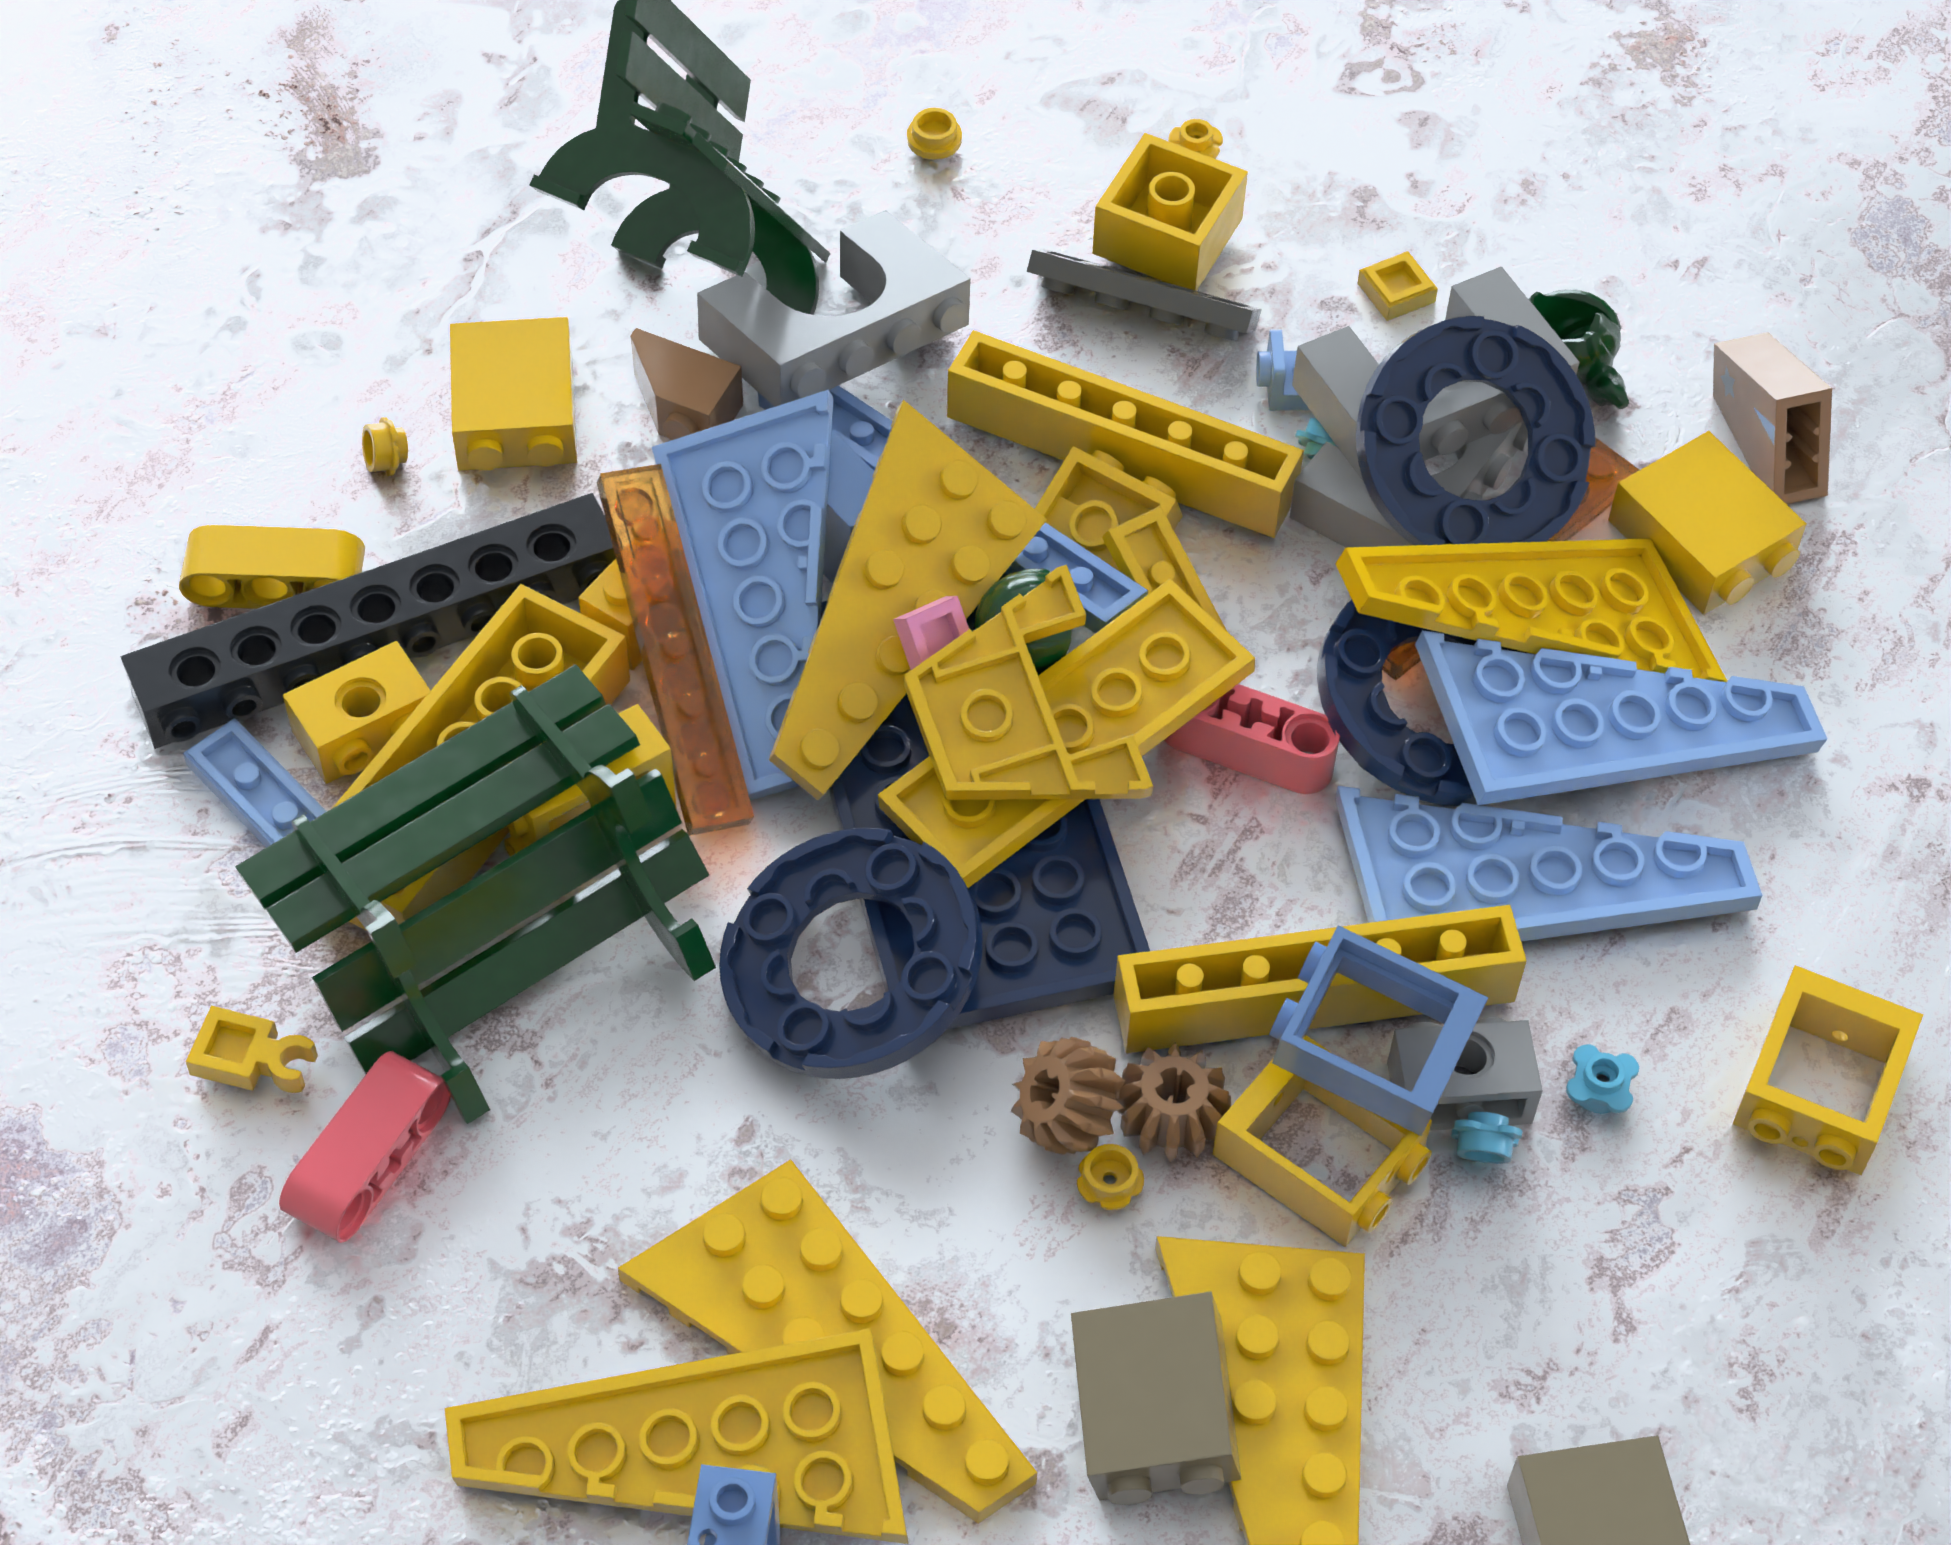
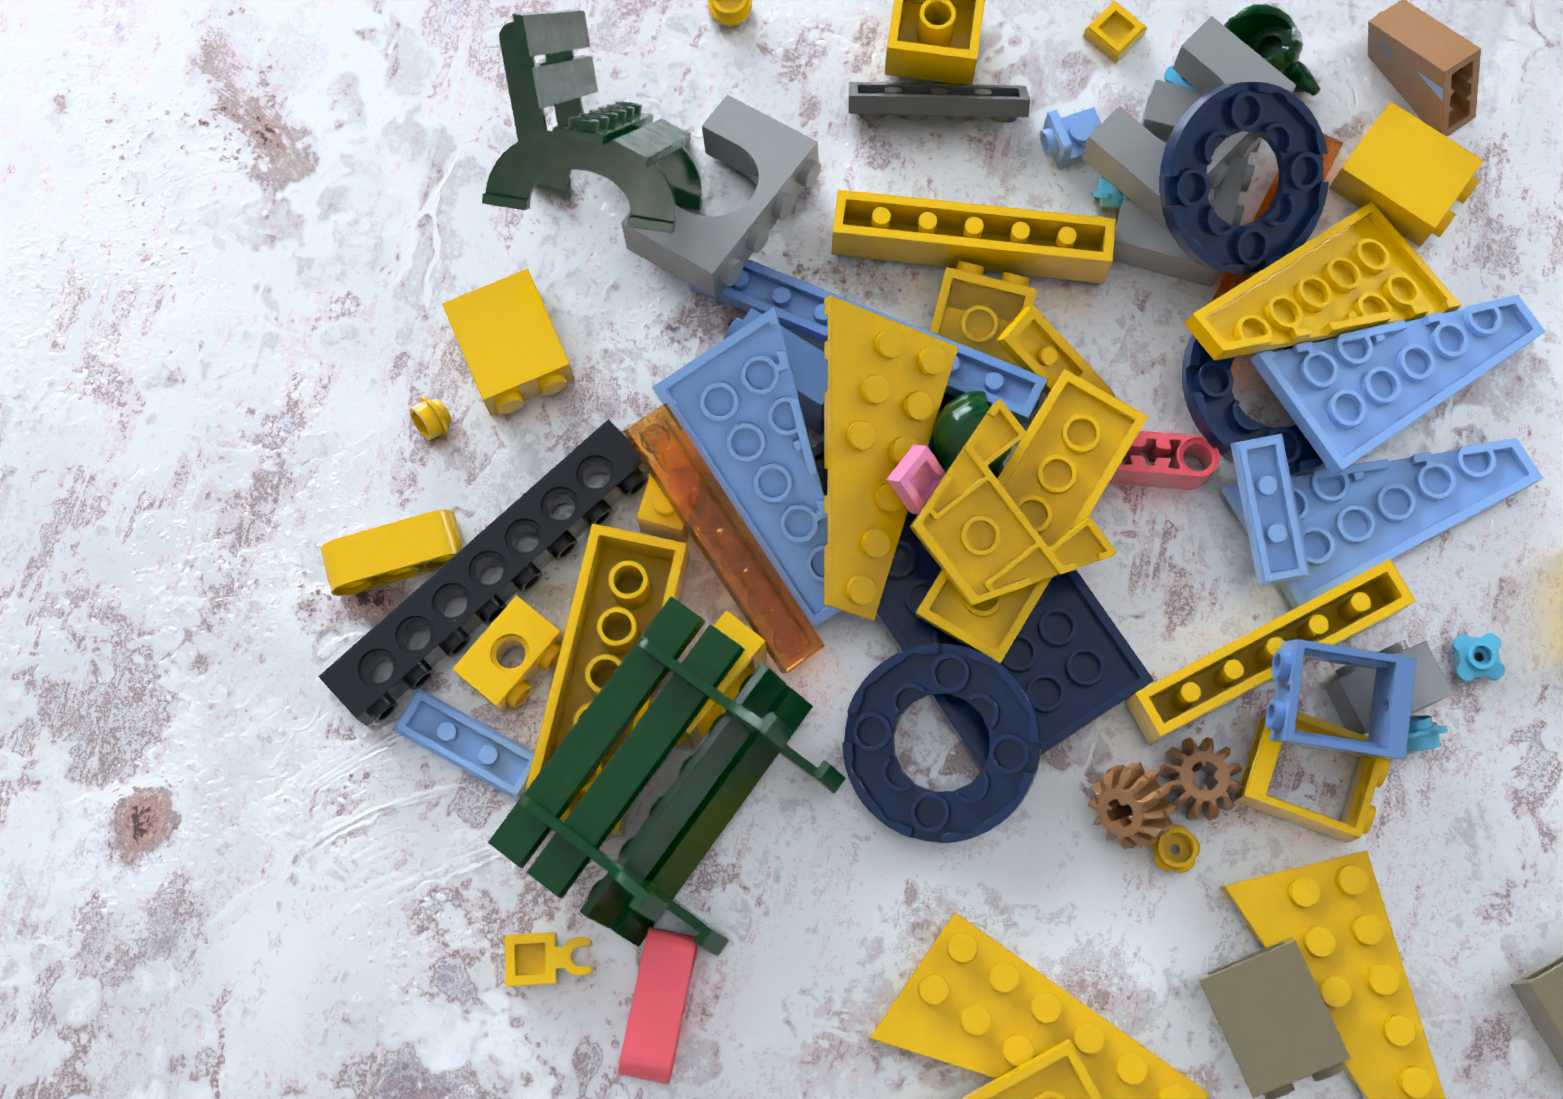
camera: 15 degrees left, 20 degrees up
medium nougat slope [630,328,743,440] -> none
none -> light blue tile [1230,434,1310,585]

